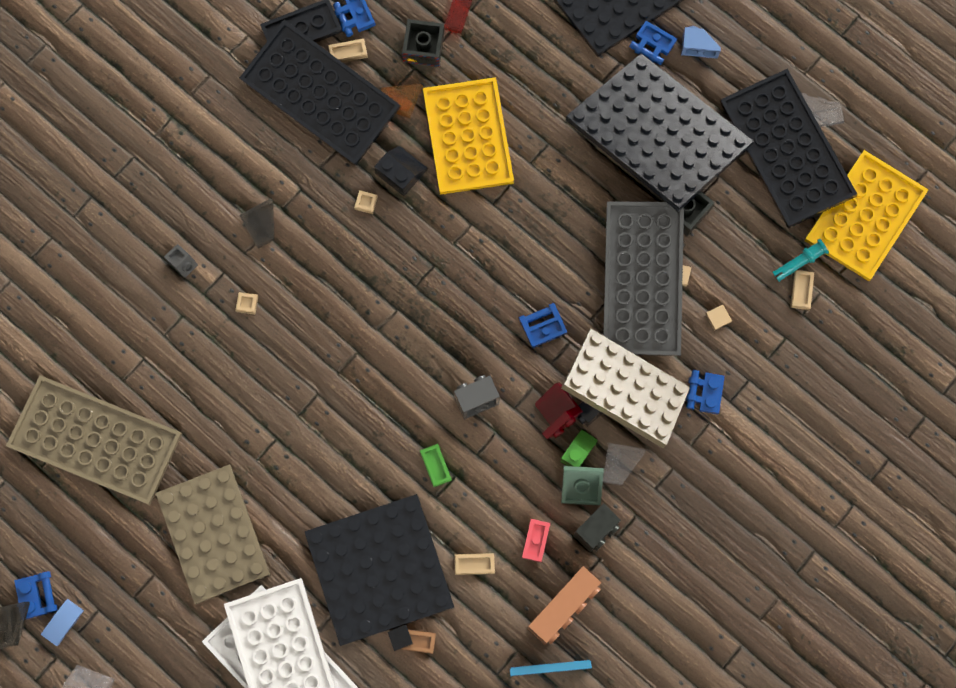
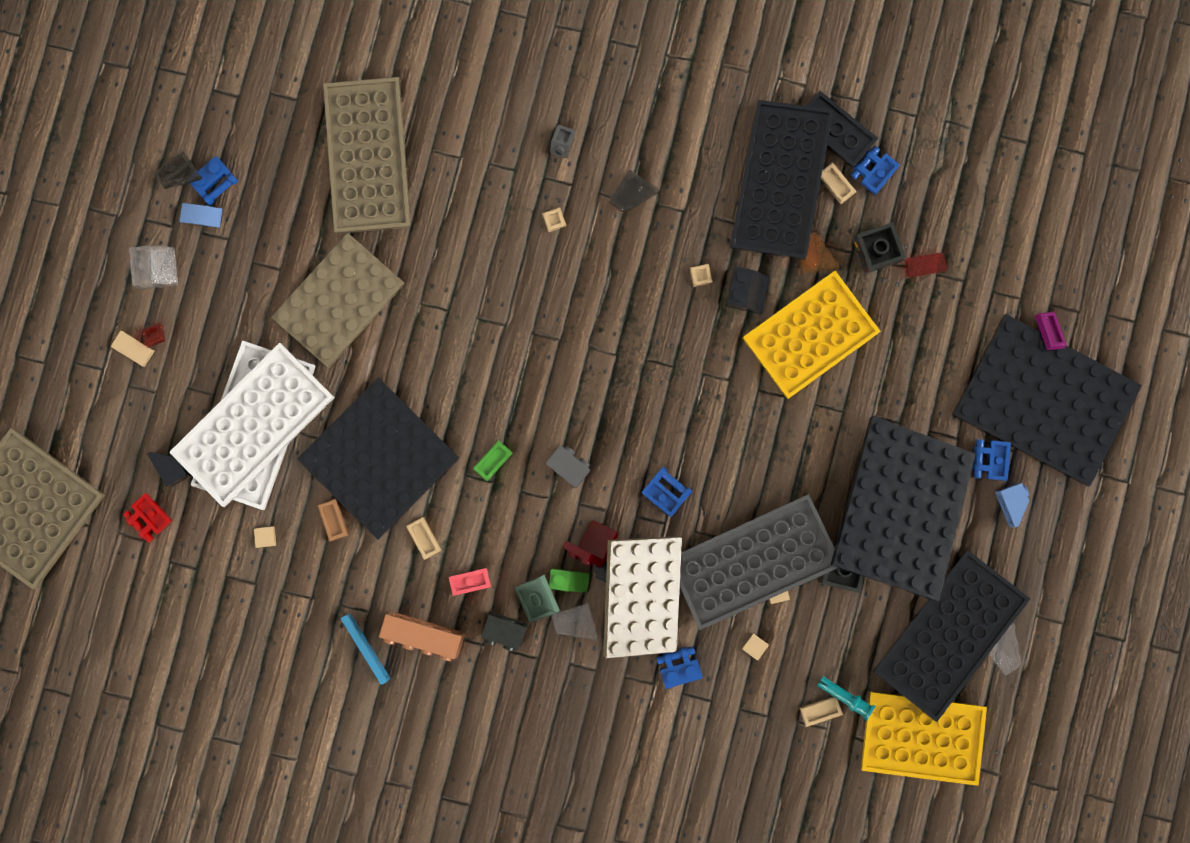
camera: 65 degrees right, 10 degrees up
black slope [388,625,413,651] -> none

